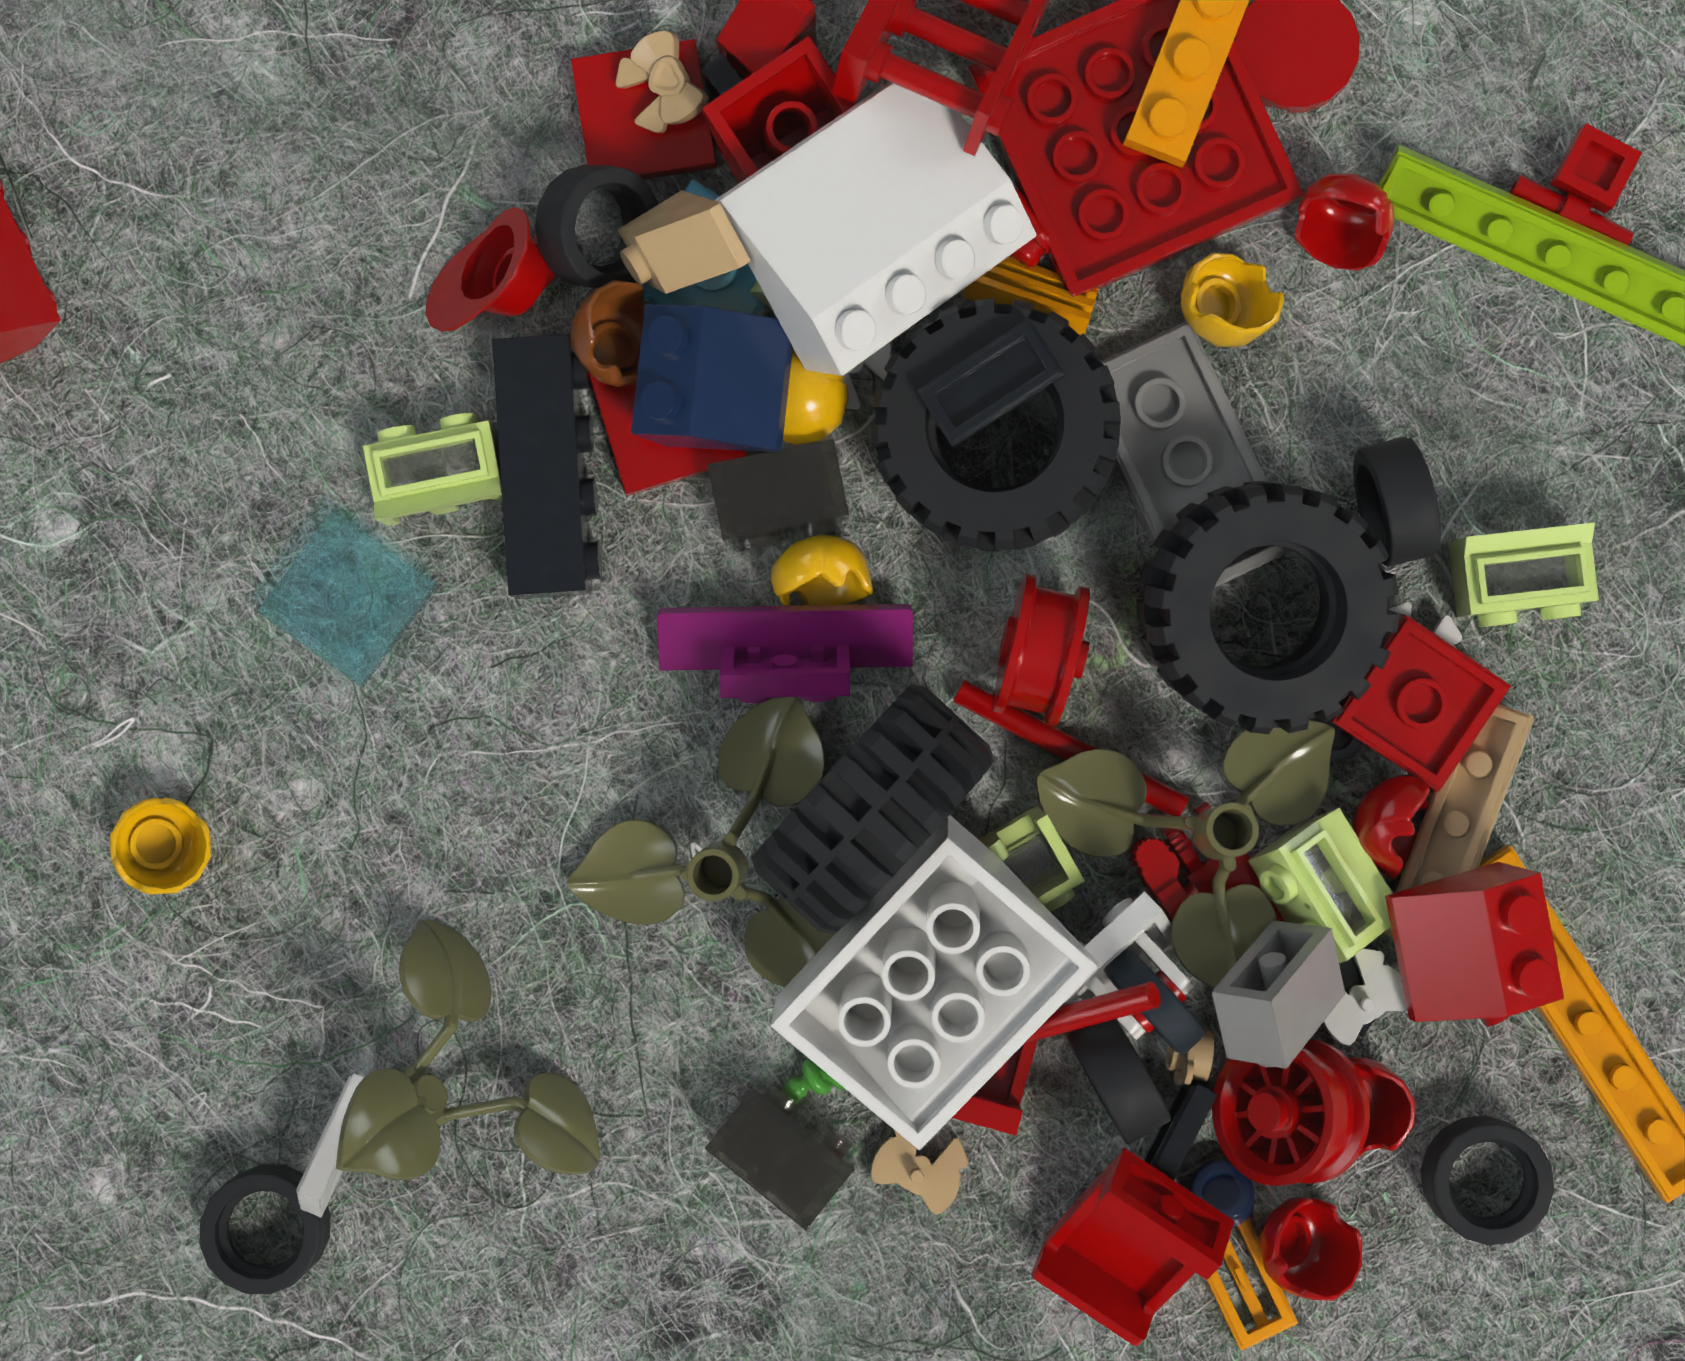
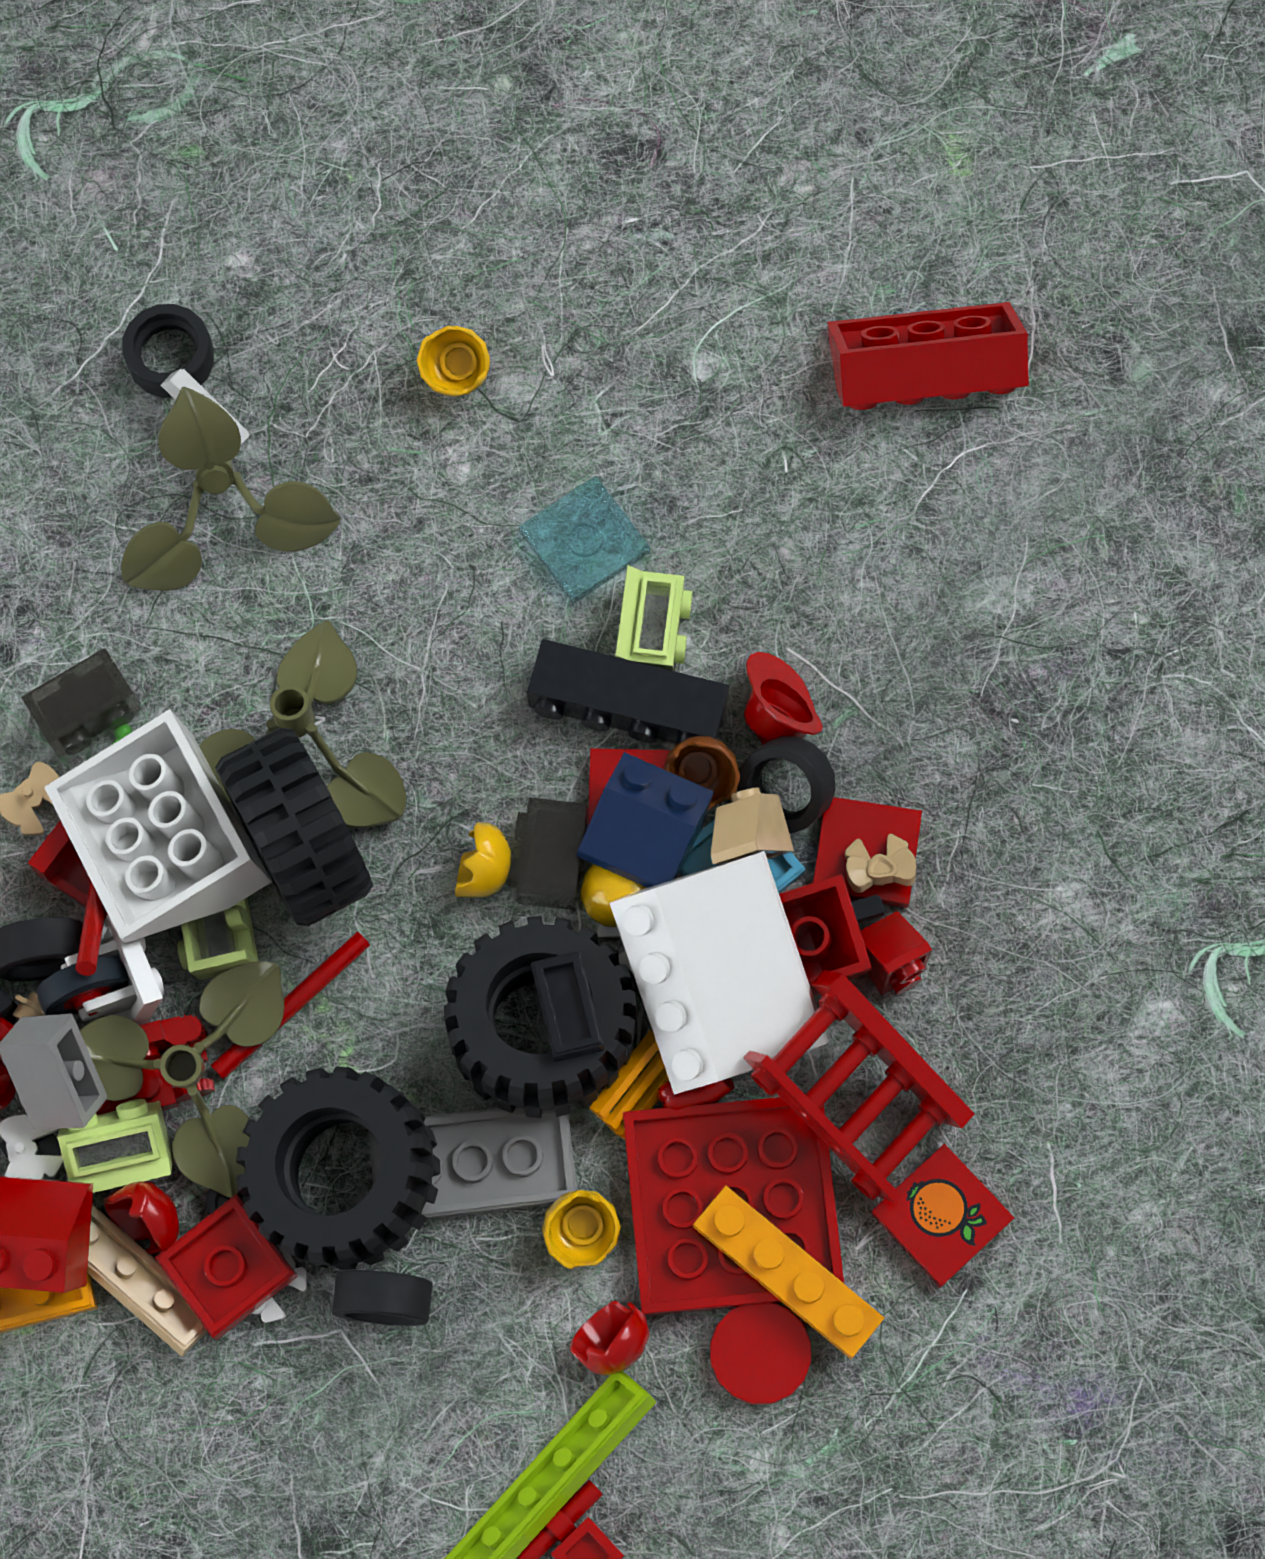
camera: 110 degrees right, 15 degrees down
magenta bracket [657,604,913,703] -> none
red wheel [992,573,1090,727] -> none
yellowish green window [1448,522,1599,627] -> none

